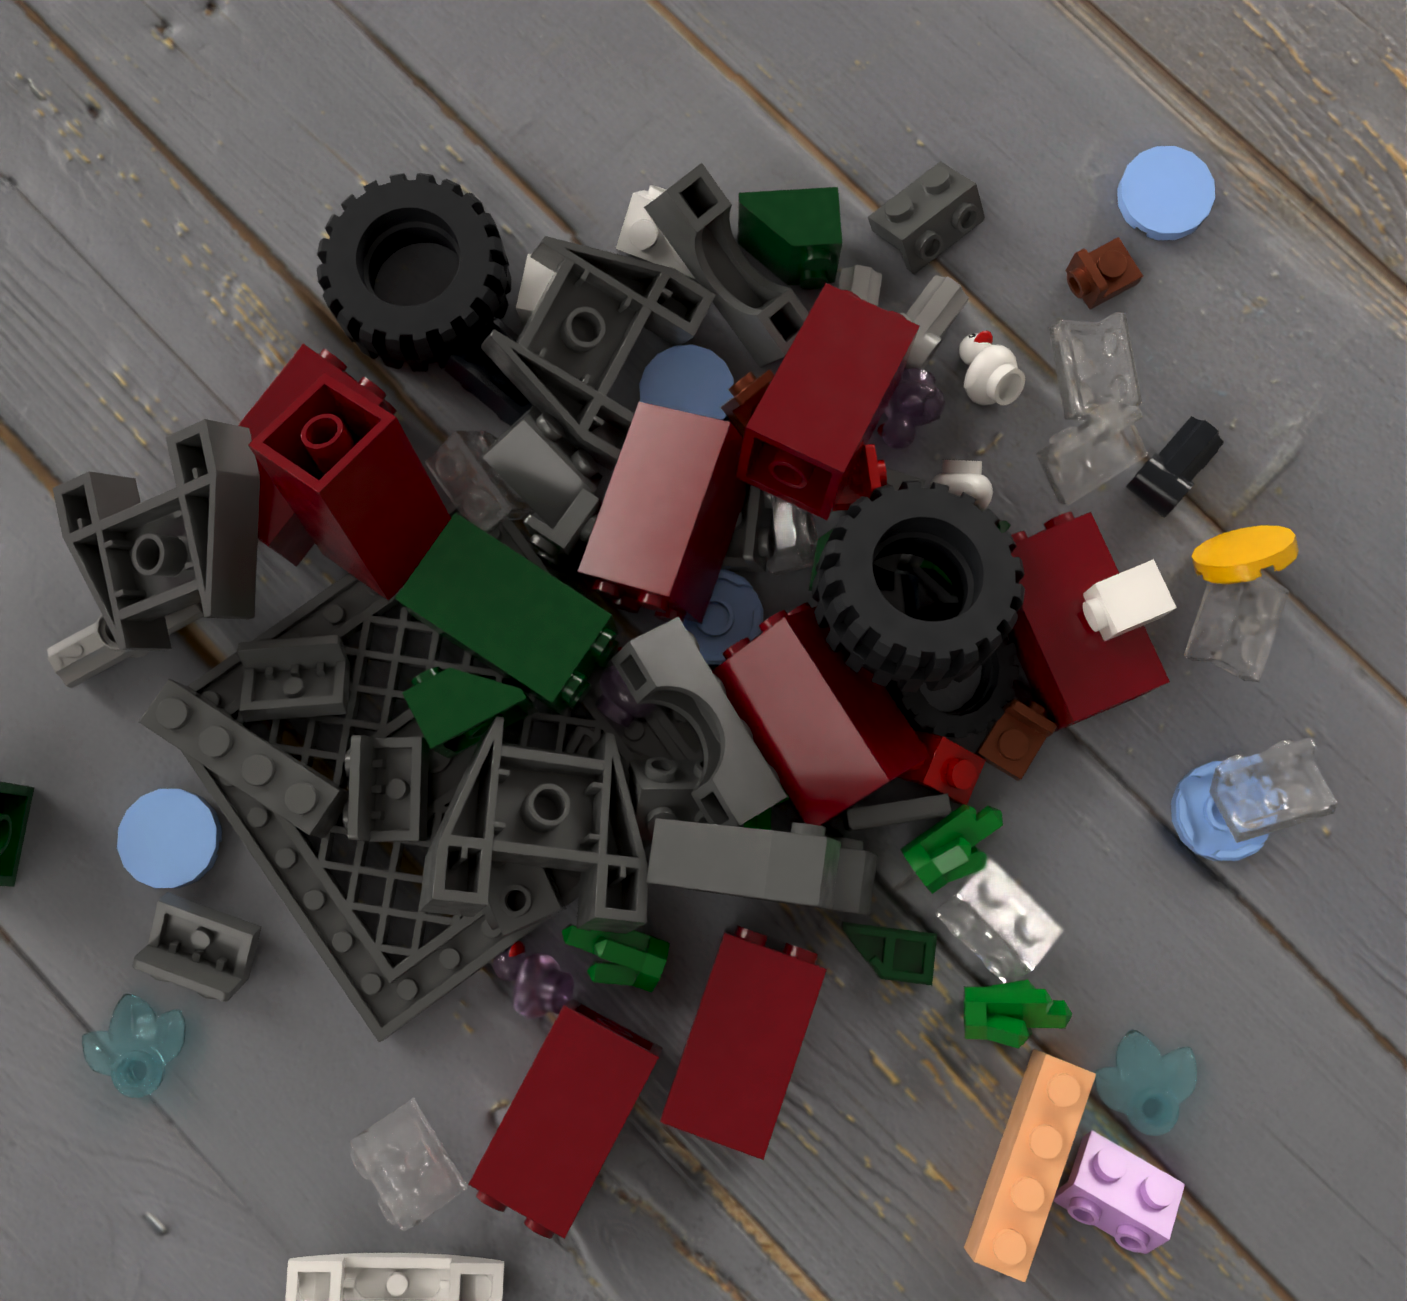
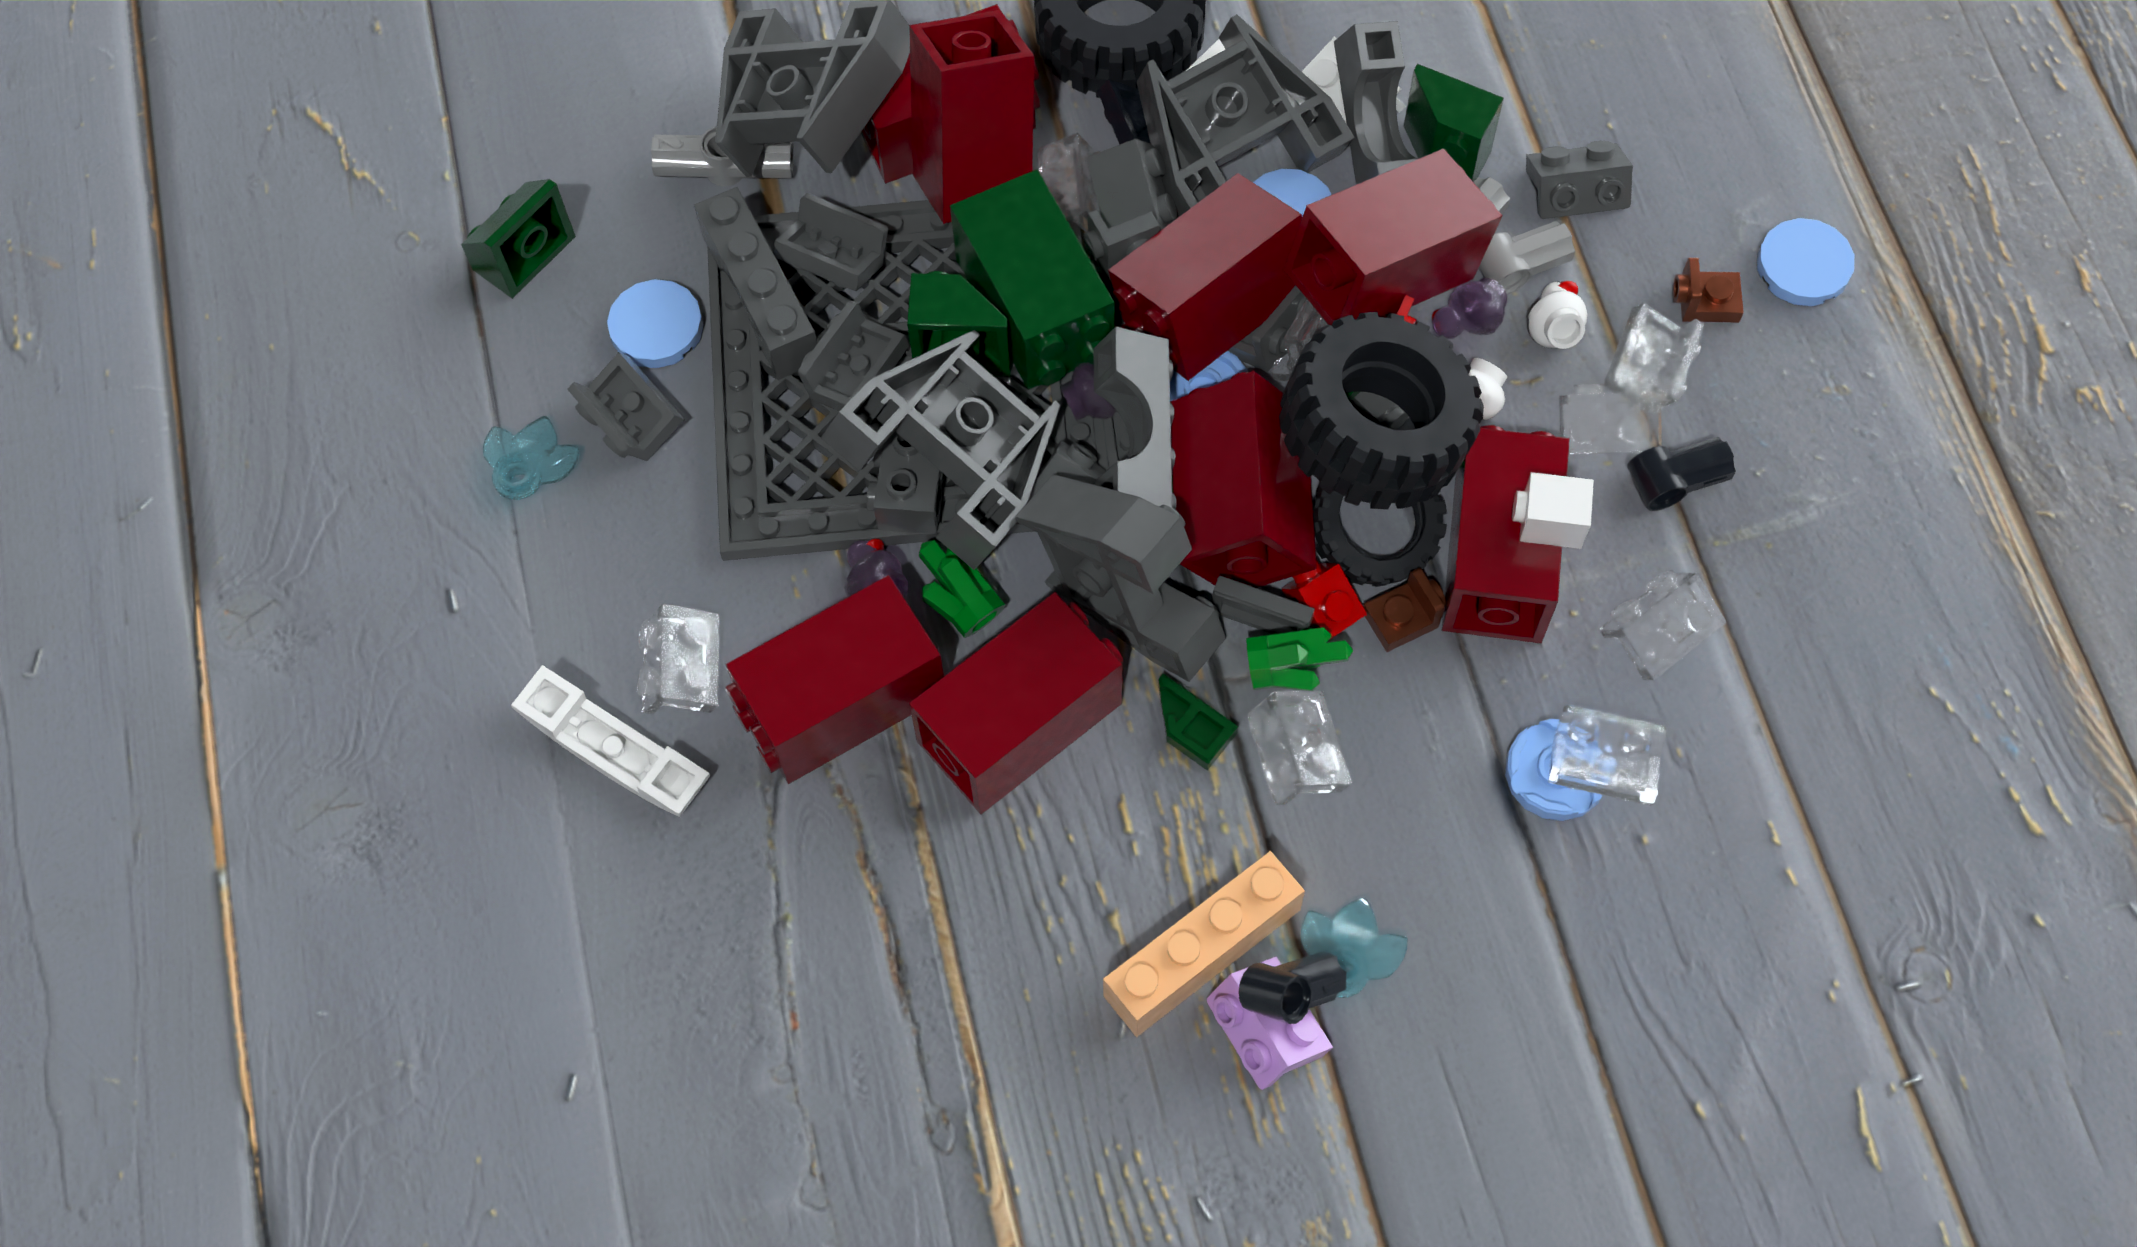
camera: 30 degrees right, 15 degrees down
green rock [963,979,1072,1049] -> none
yellow tile [1191,525,1299,584] -> none
none -> black piece [1238,952,1347,1024]

